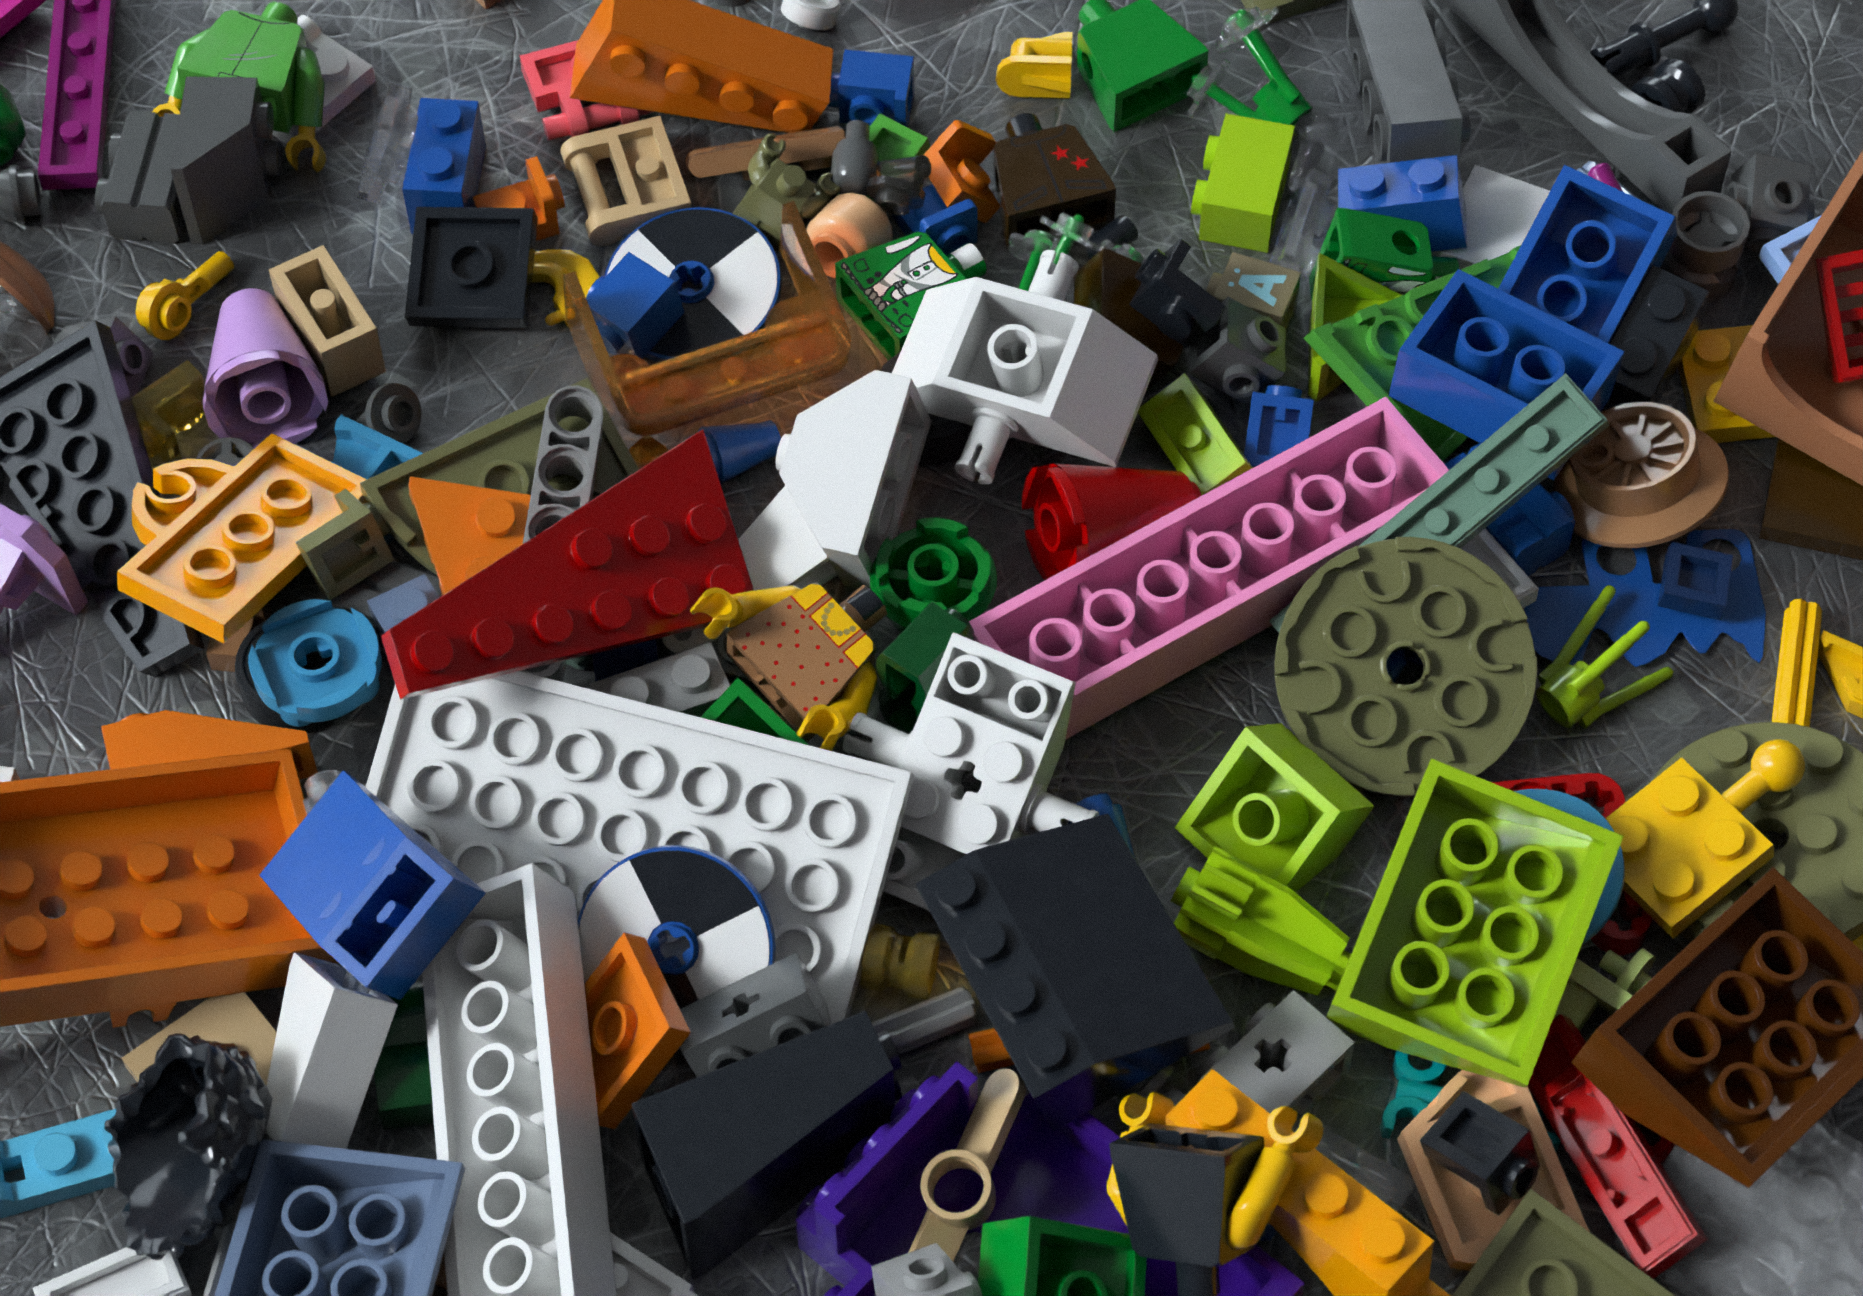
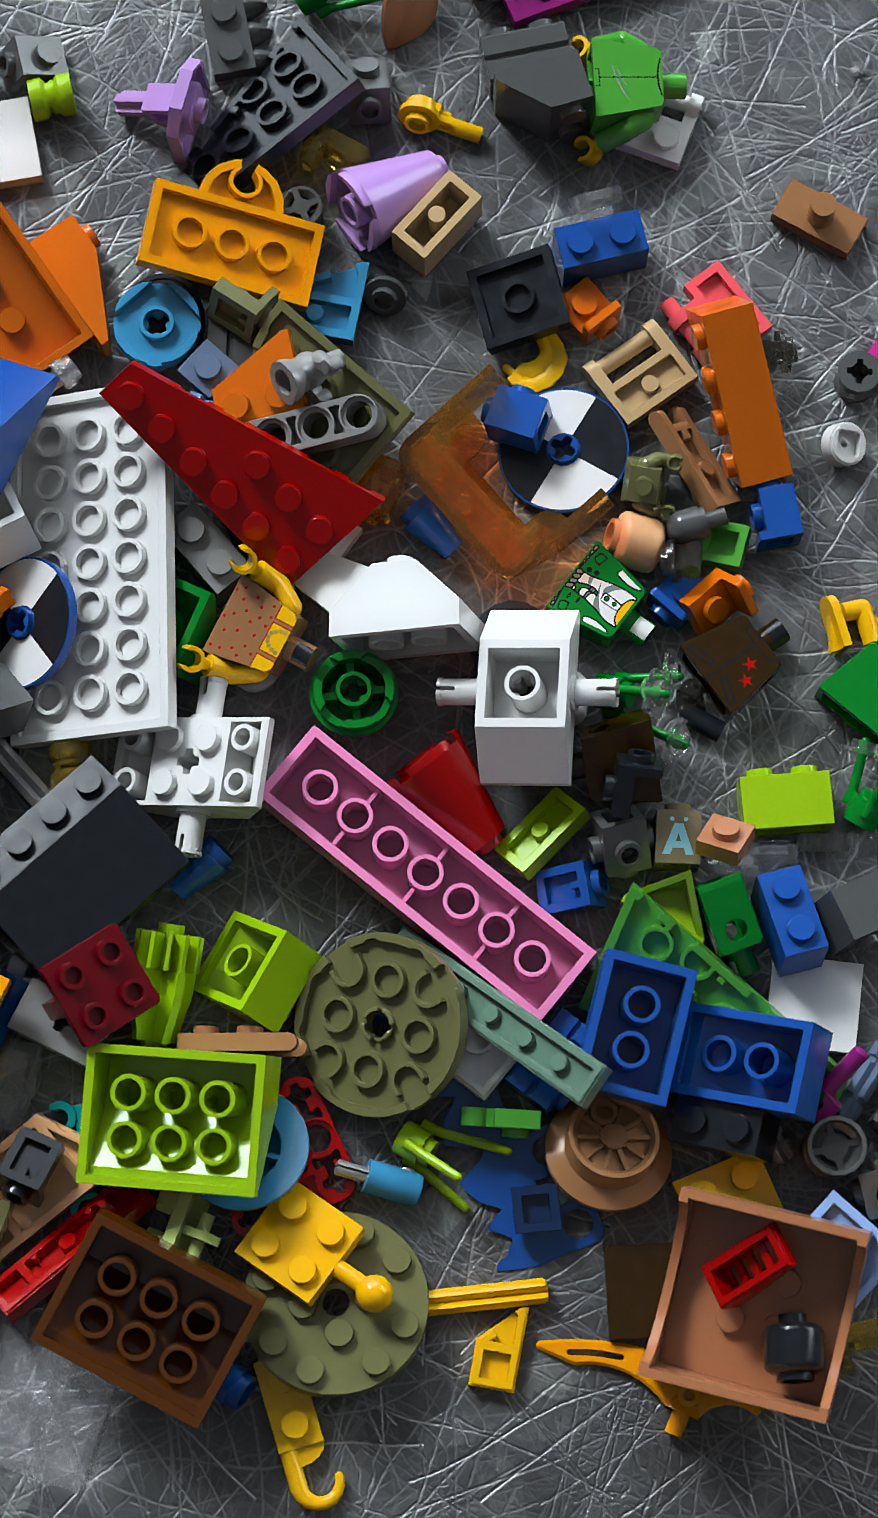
camera: 70 degrees right, 20 degrees up
dark green brick [876,602,975,734] -> none
none -> dark red bracket [39,923,160,1048]
none -> medium nougat hinge [177,1025,309,1058]
none -> light grey piece [270,349,346,405]
none -> dark azure piece [334,1159,424,1207]
none -> bright green plate [460,1106,541,1139]
none -> nougat plate [695,813,755,867]

